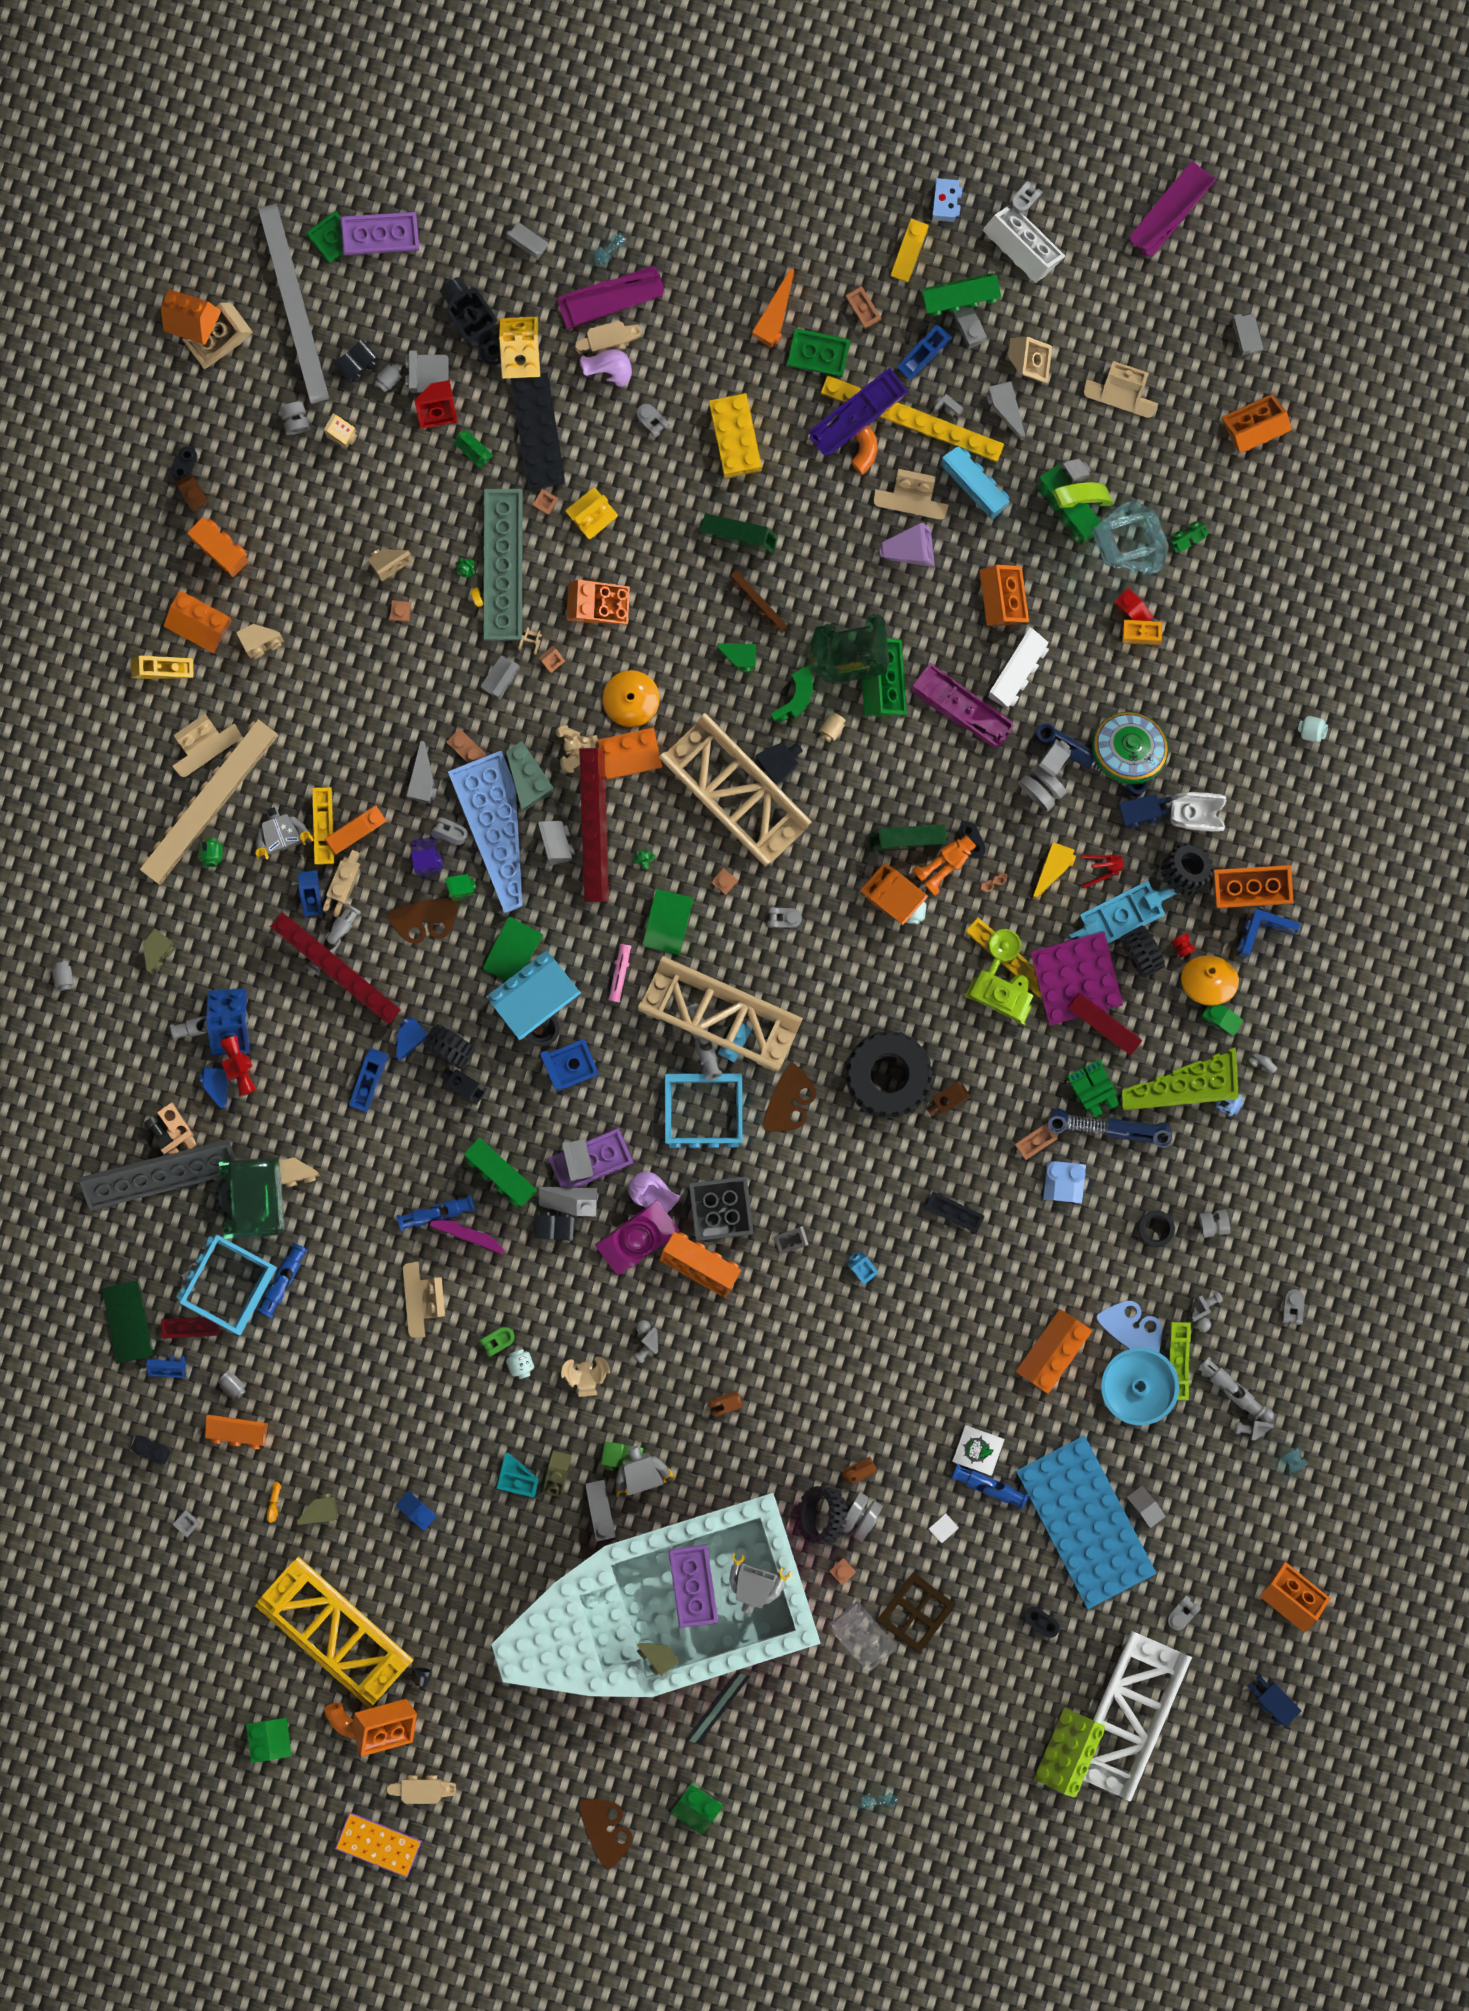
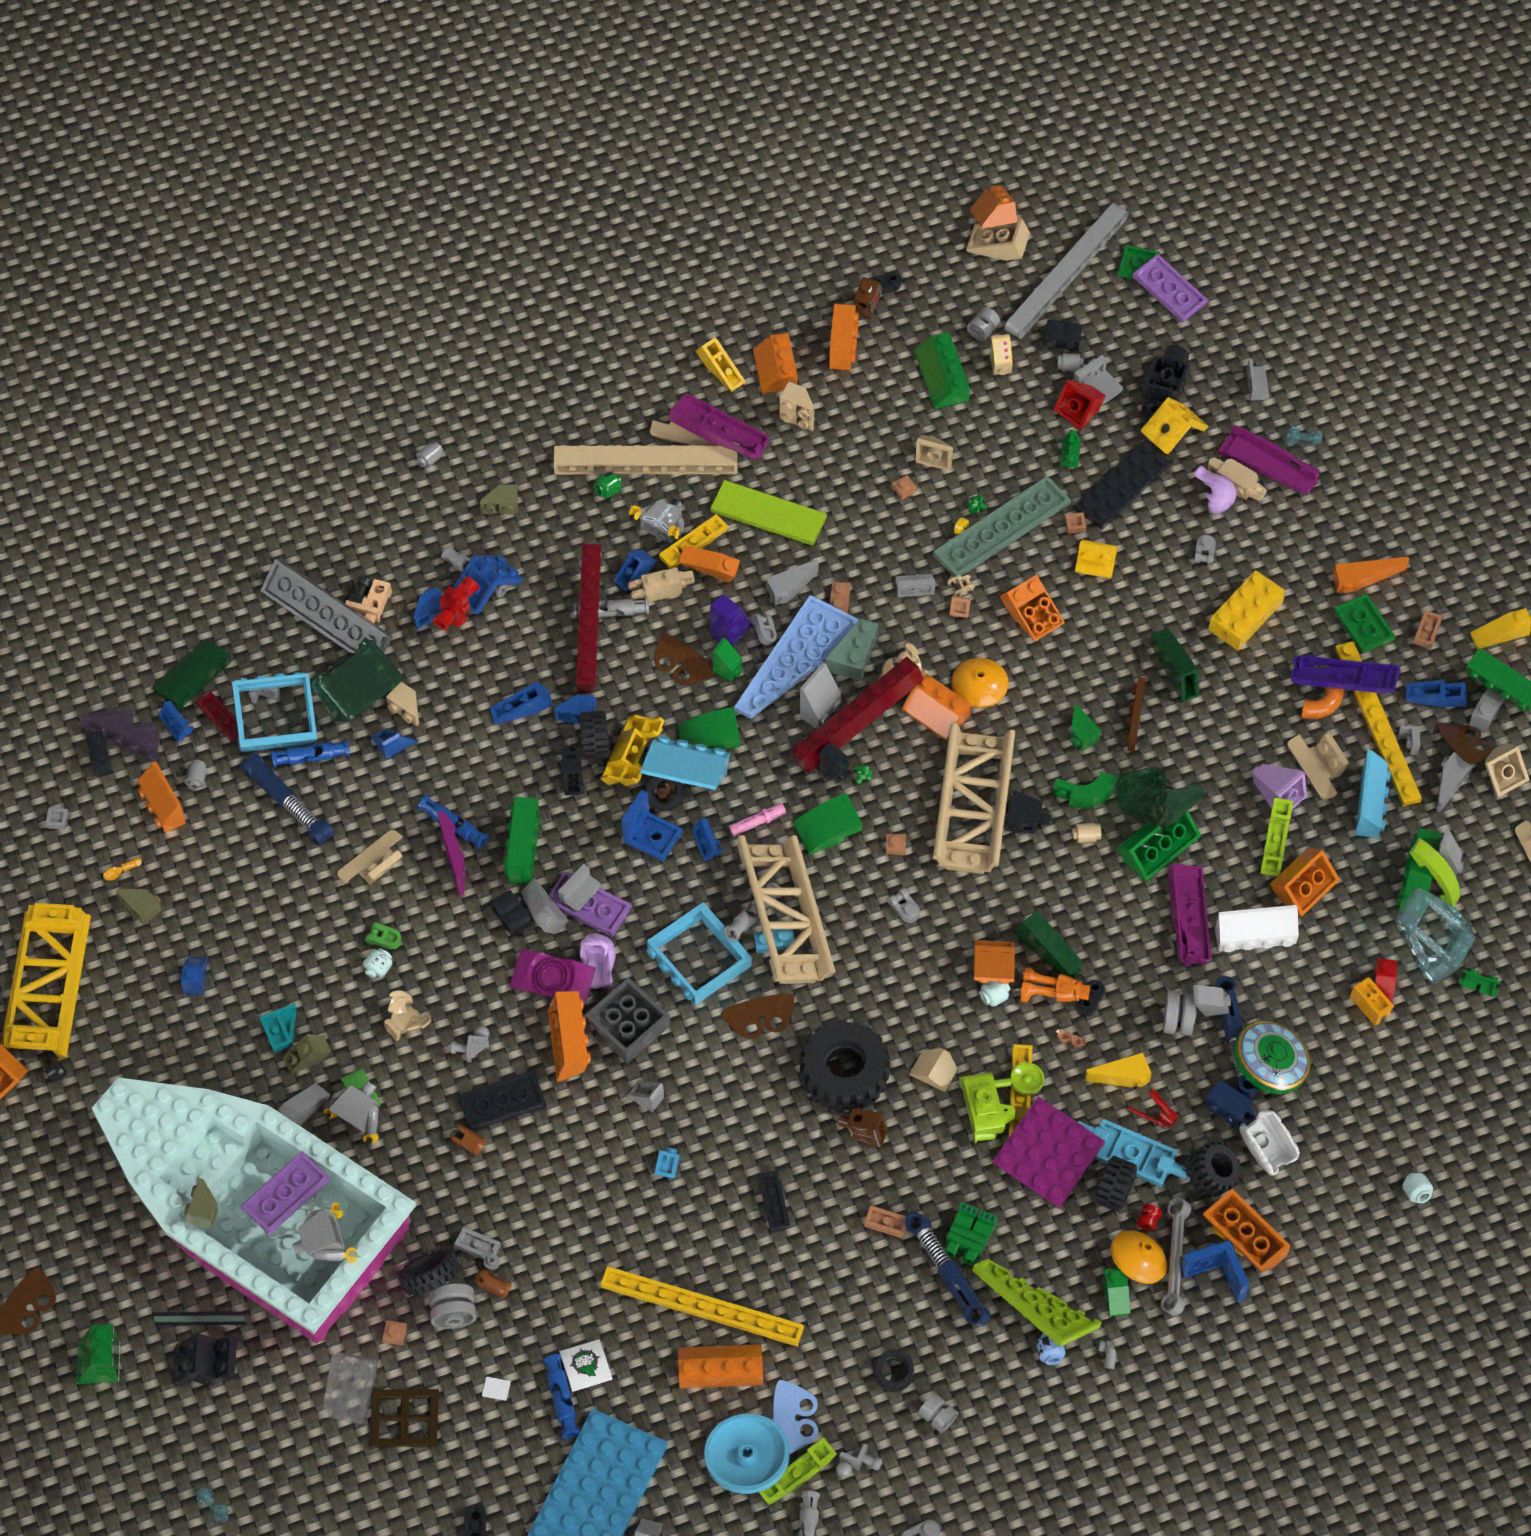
camera: 50 degrees right, 25 degrees down
light blue slope [1043,1161,1086,1204] -> none
dark red slope [1067,992,1142,1056] -> none
none -> clear purple slope [80,709,160,763]
none -> black bracket [171,1333,238,1386]
none -> dark blue piece [240,752,334,846]
none -> blue slope [371,728,418,759]
none -> light grey hinge [454,1227,501,1271]
none -> black tile [458,1070,547,1131]
none -> yellow bracket [601,715,665,786]
none -> yellow plate [601,1266,804,1347]
none -> magenta piece [670,393,769,460]
none -> blue plate [692,818,723,861]
none -> lime tile [711,480,827,546]
none -> black brick [819,742,849,783]
none -> tan slope [910,1048,957,1092]
none -> green slope [914,332,970,409]
none -> light grey piece [1161,1197,1191,1316]
none -> lime slope [1260,797,1294,877]
none -> reddish brown piece [1438,723,1493,765]

